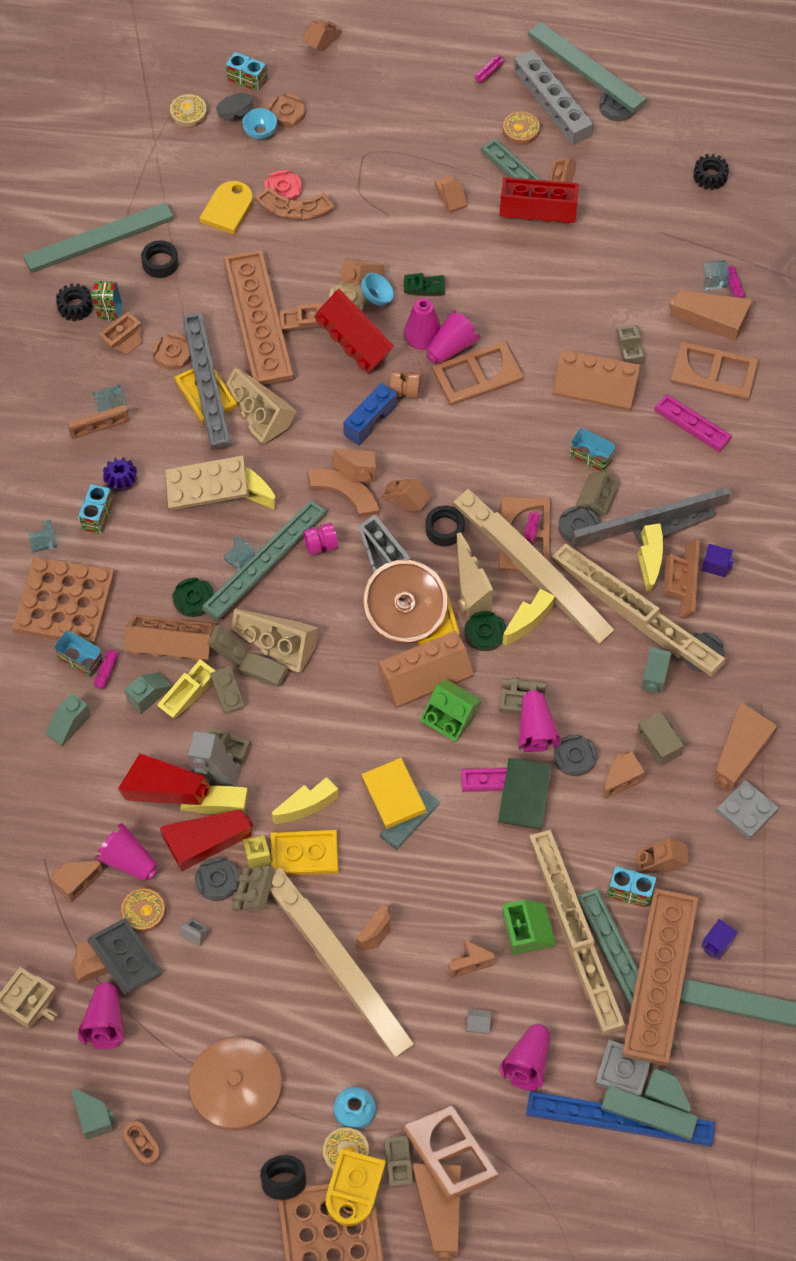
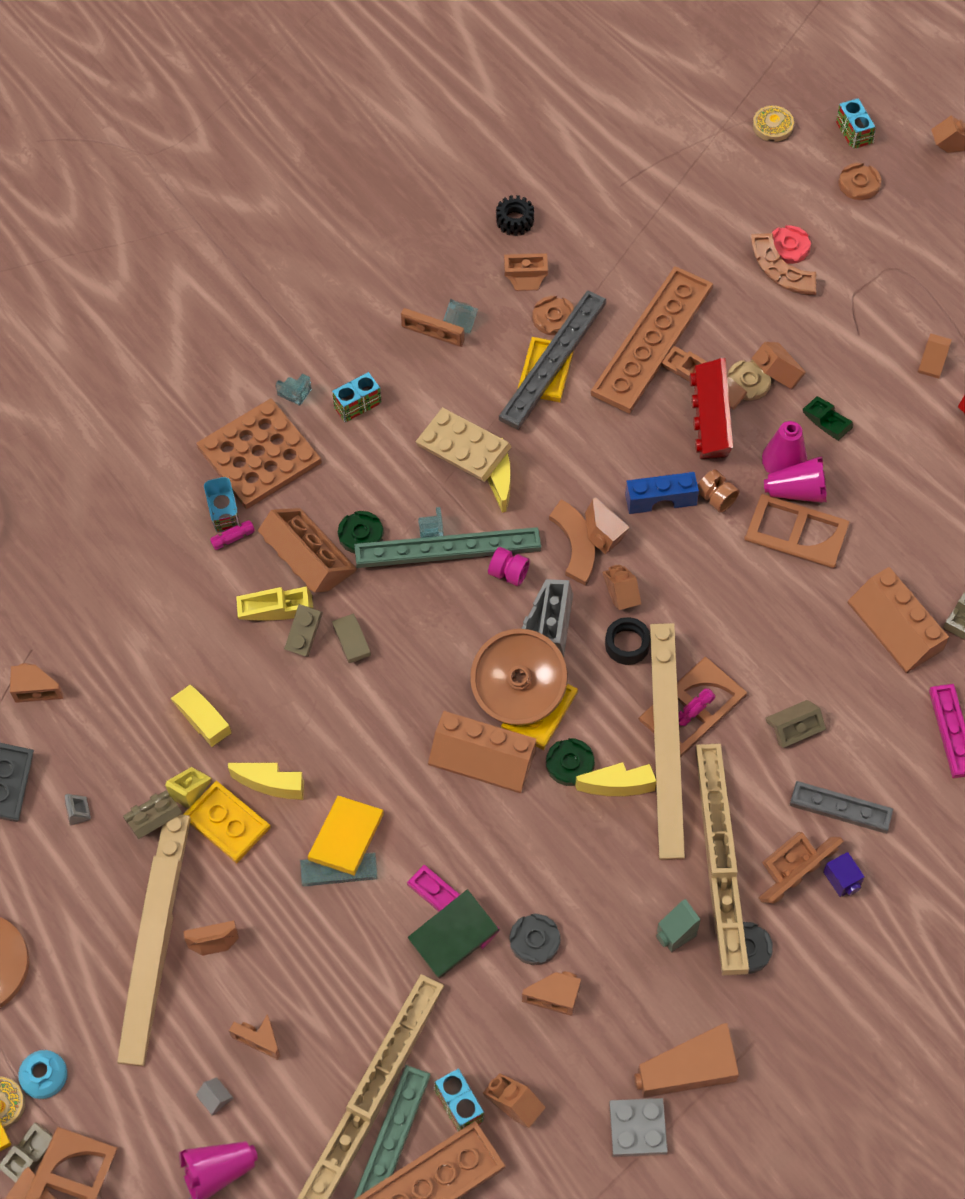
camera: 45 degrees right, 0 degrees up
sand green tile [23,202,174,273] -> none
sand green slope [46,693,91,746] -> none
piece [91,281,122,321] -> none
dark pink cone [95,823,158,882] -> none
dark purple gear [103,457,137,492] -> none
red slope [118,753,211,805] -> none
tile [120,888,166,933] -> none
sand green slope [124,672,173,714] -> none
black tyre [141,240,179,278] -> none
red slope [160,809,253,872] -> none
light grey wedge [188,731,241,787] -> none
dark grey tile [195,857,239,901] -> none
yellow tile [199,181,253,235] -> none
dark tan plate [207,625,249,667] -> none
dark tan slope [207,727,252,763] -> none
dark grey tile [216,93,253,120] -> none
tan wedge [226,367,297,443] -> none
tan wedge [231,608,319,673] -> none
medium azure piece [243,108,277,139] -> none
medium azure piece [361,273,394,306] -> none
bright green slope [420,679,482,742] -> none
tan wedge [456,532,493,618] -> none
dark tan plate [499,677,546,715] -> none
bright green slope [501,900,556,955] -> none
dark pink cone [518,690,561,752] -> none
dark grey tile [558,506,599,544] -> none
medium azure piece [570,427,615,472] -> none
flat silver tile [572,487,731,548] -> none
light yellow slope [637,523,663,592] -> none
dark tan brick [637,712,684,766] -> none

